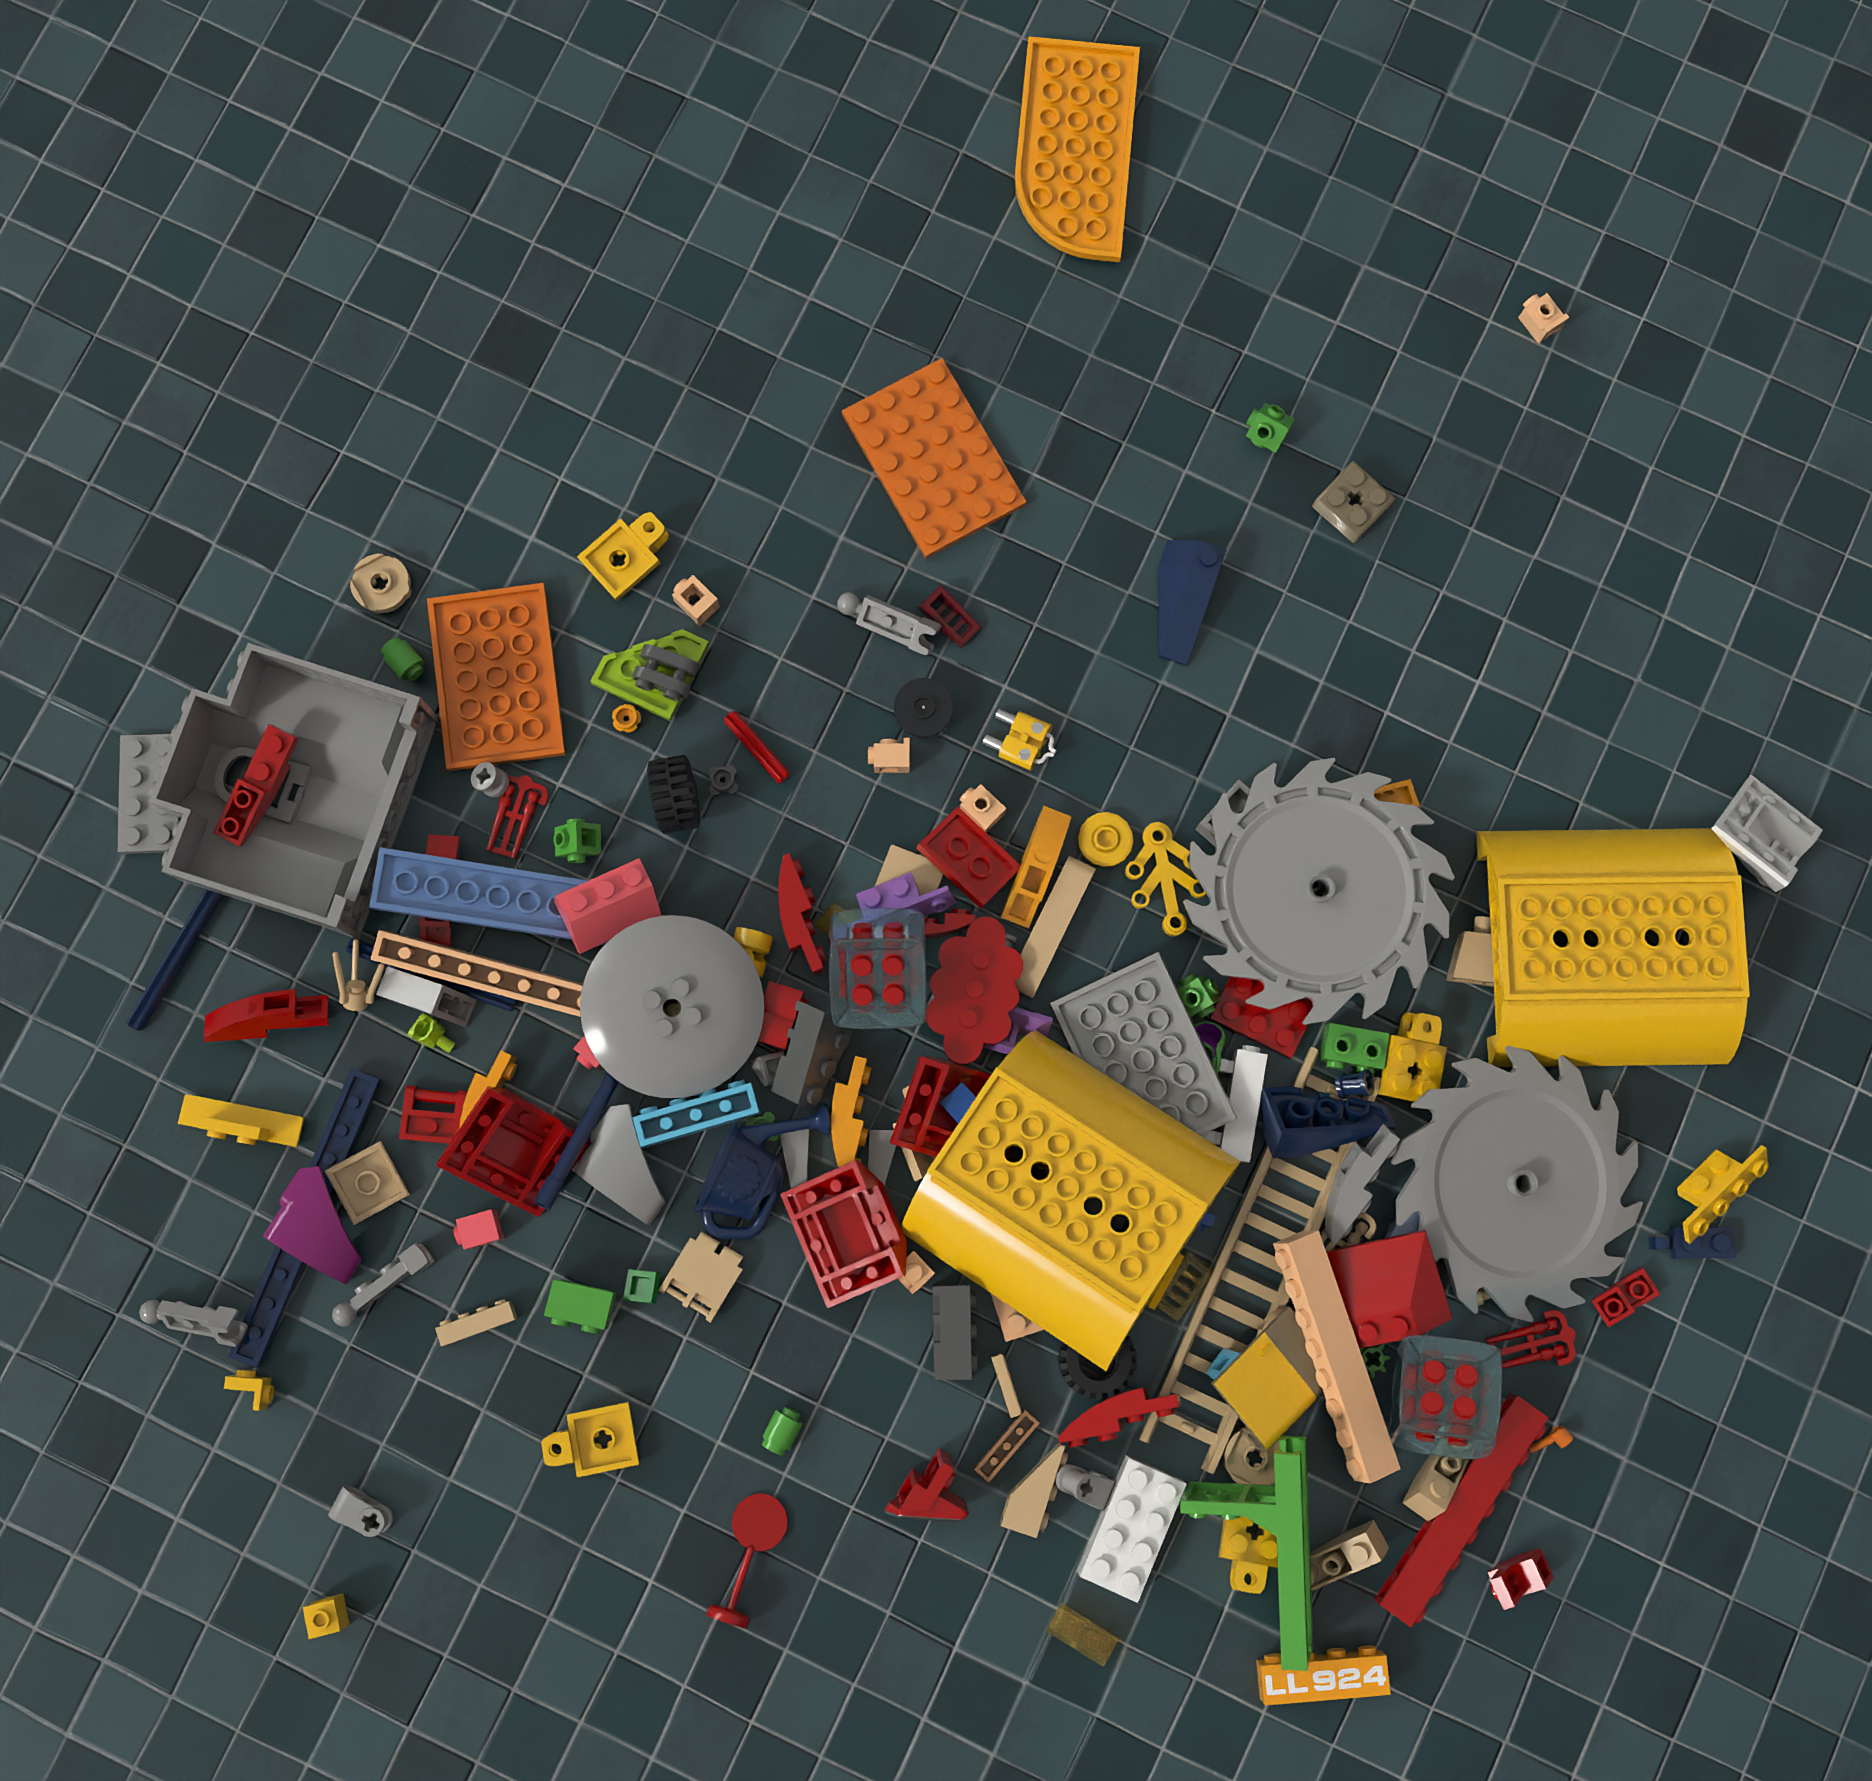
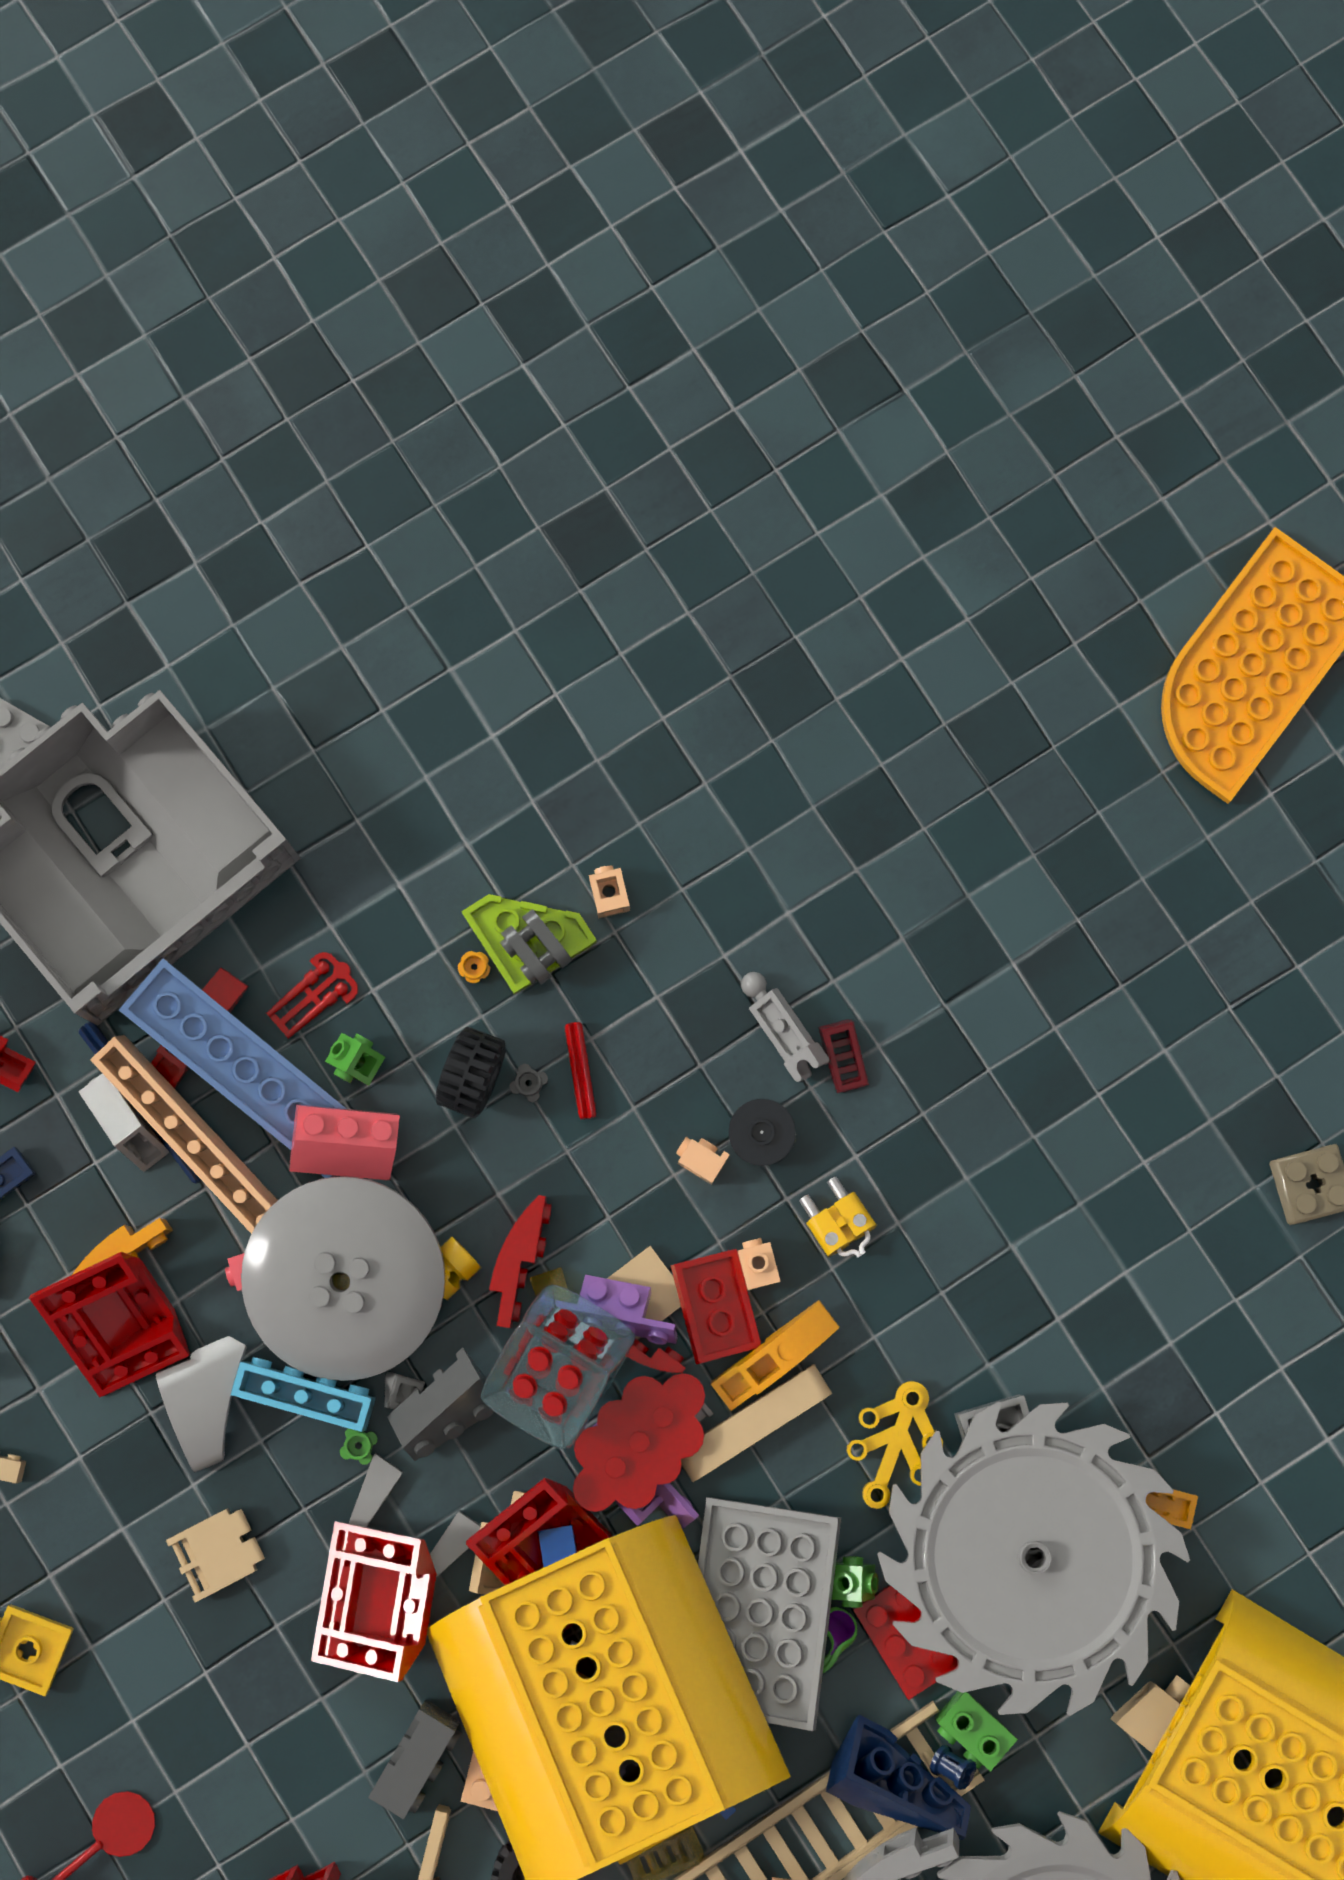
camera: 35 degrees right, 0 degrees up
red slope [213,724,299,847] -> none
tan plant [332,939,384,1011] -> none
tan plate [350,554,412,614] -> none
bright green brick [381,637,425,681] -> none
red plate [399,1085,468,1144] -> none
lime piece [407,1012,455,1053] -> none
orange plate [427,583,566,771] -> none
coral brick [454,1209,505,1250] -> none
light grey wheel [471,762,509,798] -> none
dark blue piece [534,1072,619,1210] -> none
bright green brick [544,1279,617,1334] -> none
yellow plate [577,512,669,601] -> none
green plate [623,1269,661,1305] -> none
dark blue piece [693,1104,831,1239] -> none
red brick [758,981,808,1050] -> none
bright green brick [762,1406,803,1456] -> none
light orange slope [831,1056,872,1167] -> none
orange plate [842,358,1027,559] -> none
light nougat brick [898,1251,935,1294] -> none
yellow wheel [1078,812,1133,867] -> none
dark blue wedge [1158,540,1227,666] -> none
white brick [1200,1045,1268,1163] -> none
bright green brick [1246,403,1295,453] -> none
yellow plate [1378,1012,1447,1102] -> none

